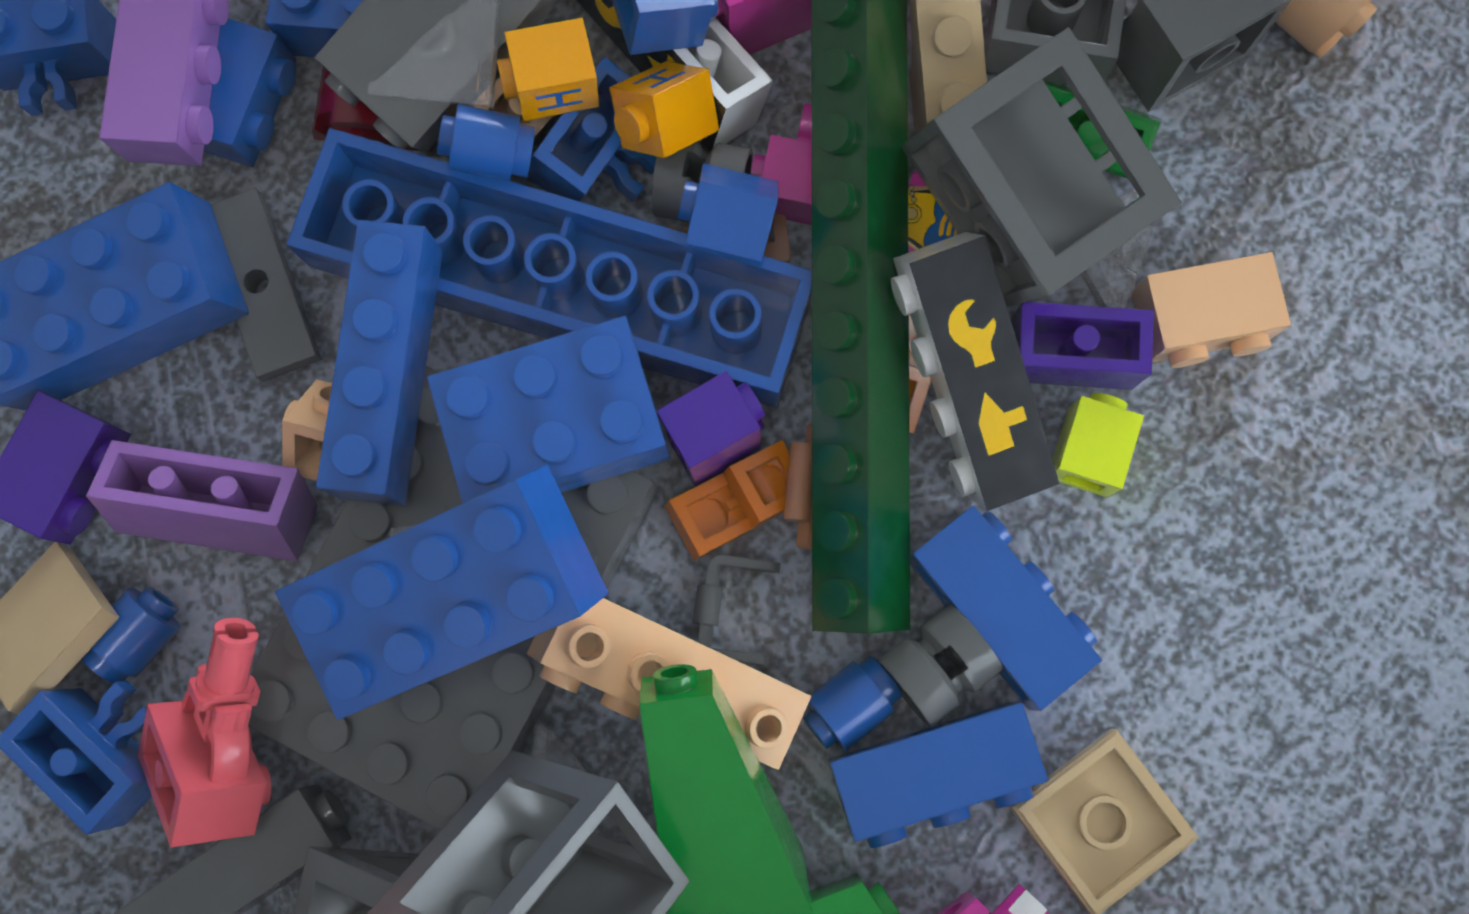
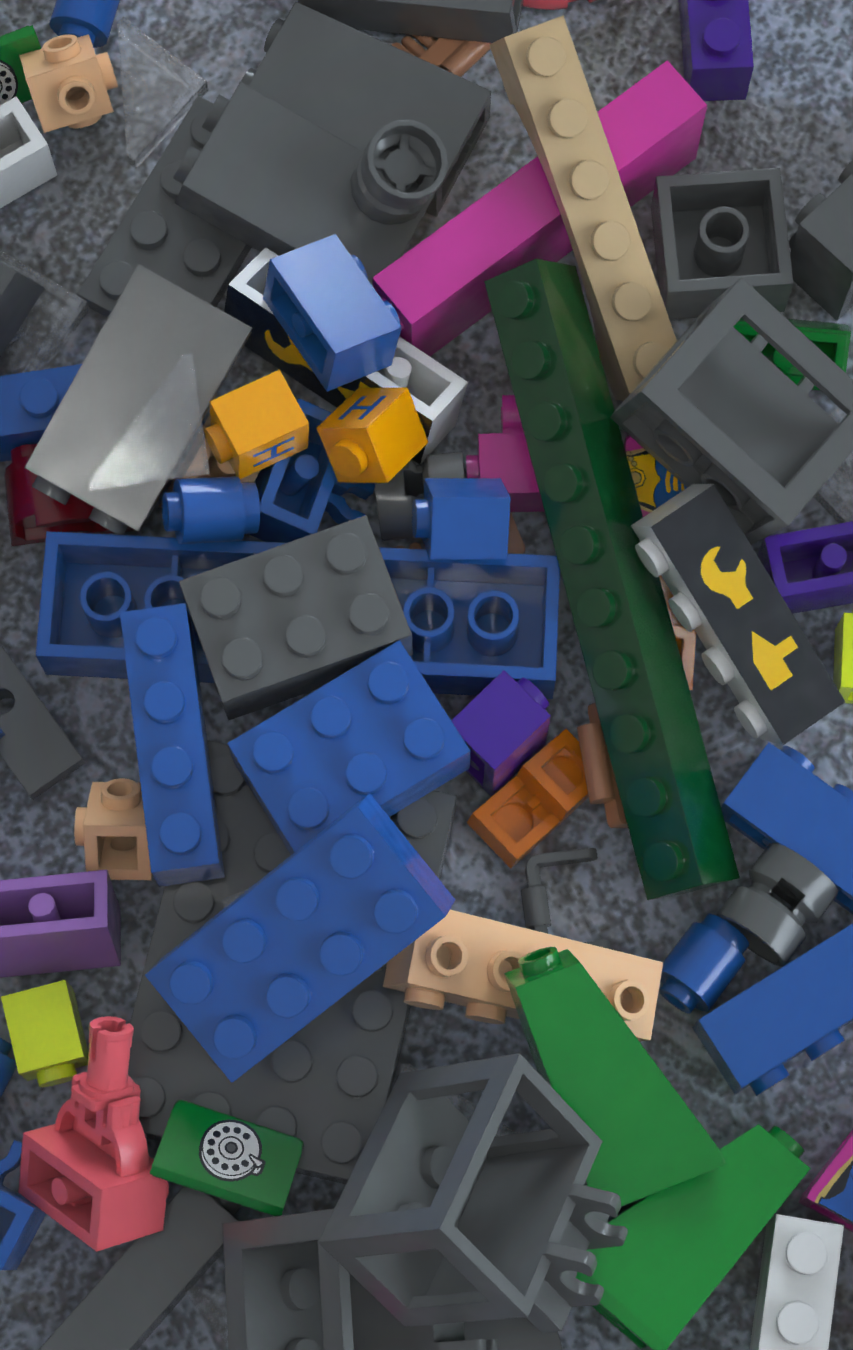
camera: 20 degrees left, 5 degrees down
none -> neon yellow brick [1,980,89,1087]
none -> green slope [150,1100,304,1216]
none -> dark grey brick [179,515,413,721]

